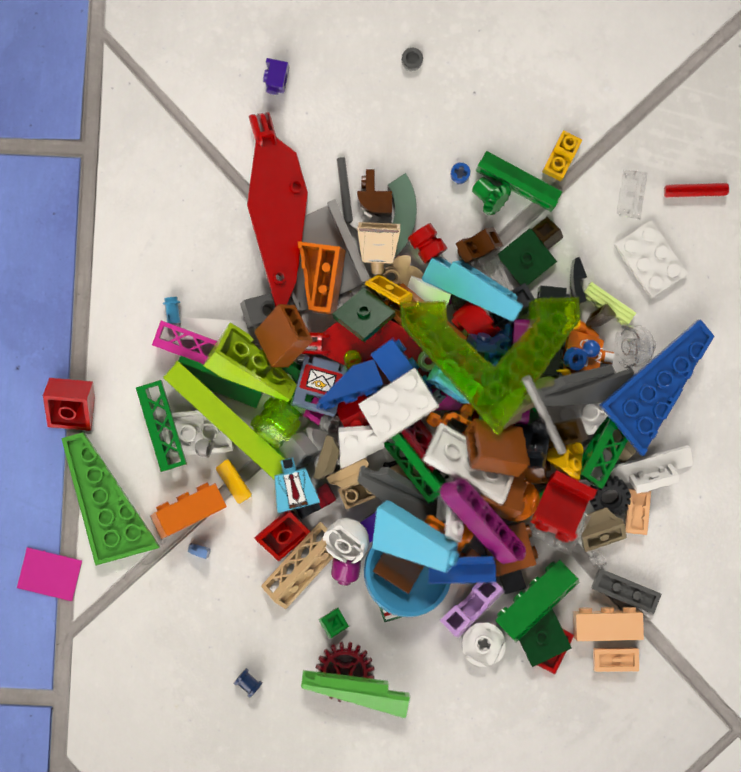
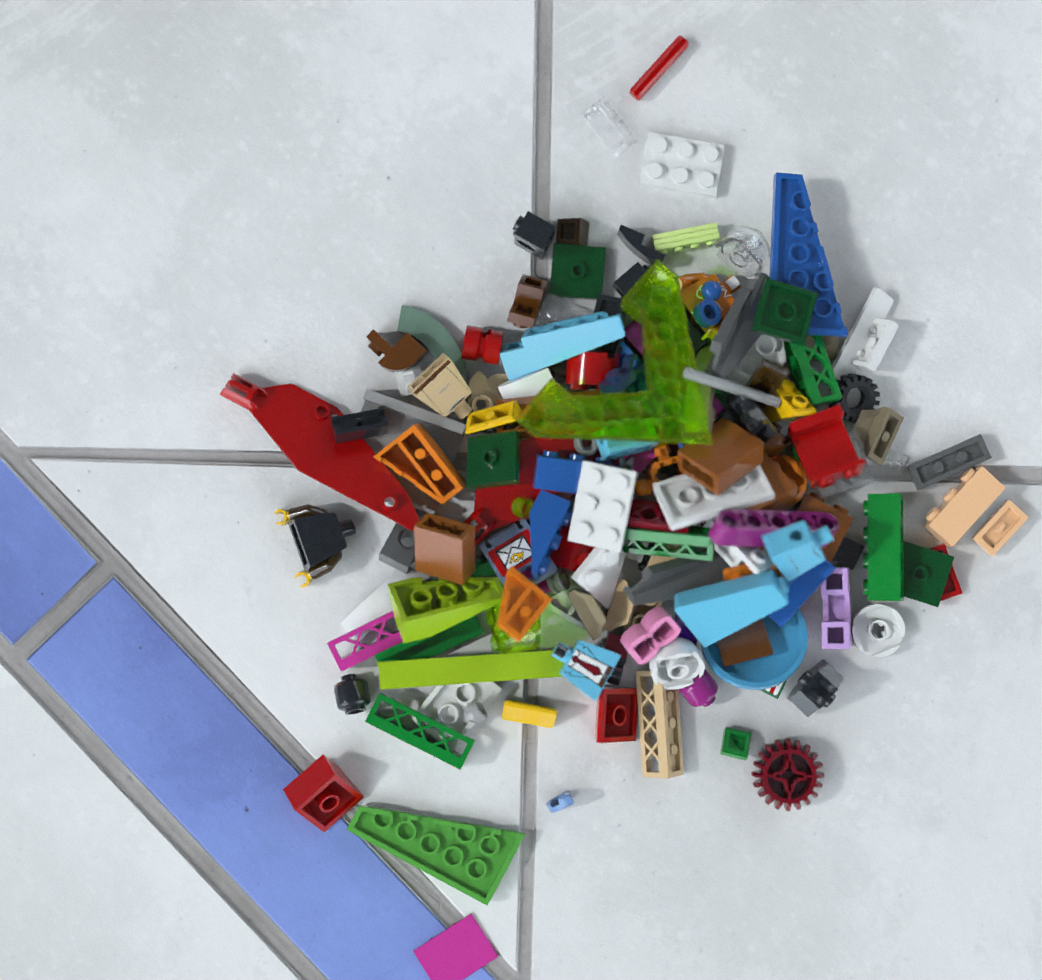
camera: 45 degrees left, 0 degrees up
orange wedge [150,482,227,539] -> none
dark azure pin [163,297,181,324] -> none
dark blue bush [233,668,263,698] -> none
dark purple brick [263,58,289,95] -> none
light grey brick [279,432,319,468] -> none
bright green wedge [301,670,410,718] -> none
dark grey bar [337,157,353,223] -> none
dark grey tile [401,47,423,71] -> none
blue bush [450,162,470,184] -> none
green gear [472,177,511,215] -> none
green fence [476,151,562,212] -> none
yellow slope [542,130,582,182] -> none
dark brown slope [586,304,616,327] -> none
light nougat plate [625,489,651,535] -> none
none -> black torso [274,504,356,588]
none -> black hinge [330,405,389,444]
none -> black head [334,674,371,715]
none -> orange wing [497,566,552,642]
none -> black brick [513,211,556,260]
none -> bright pink brick [620,606,681,665]
none -> dark green plate [751,278,818,346]
none -> medium azure torso [762,521,834,581]
none -> black hinge [787,659,844,717]

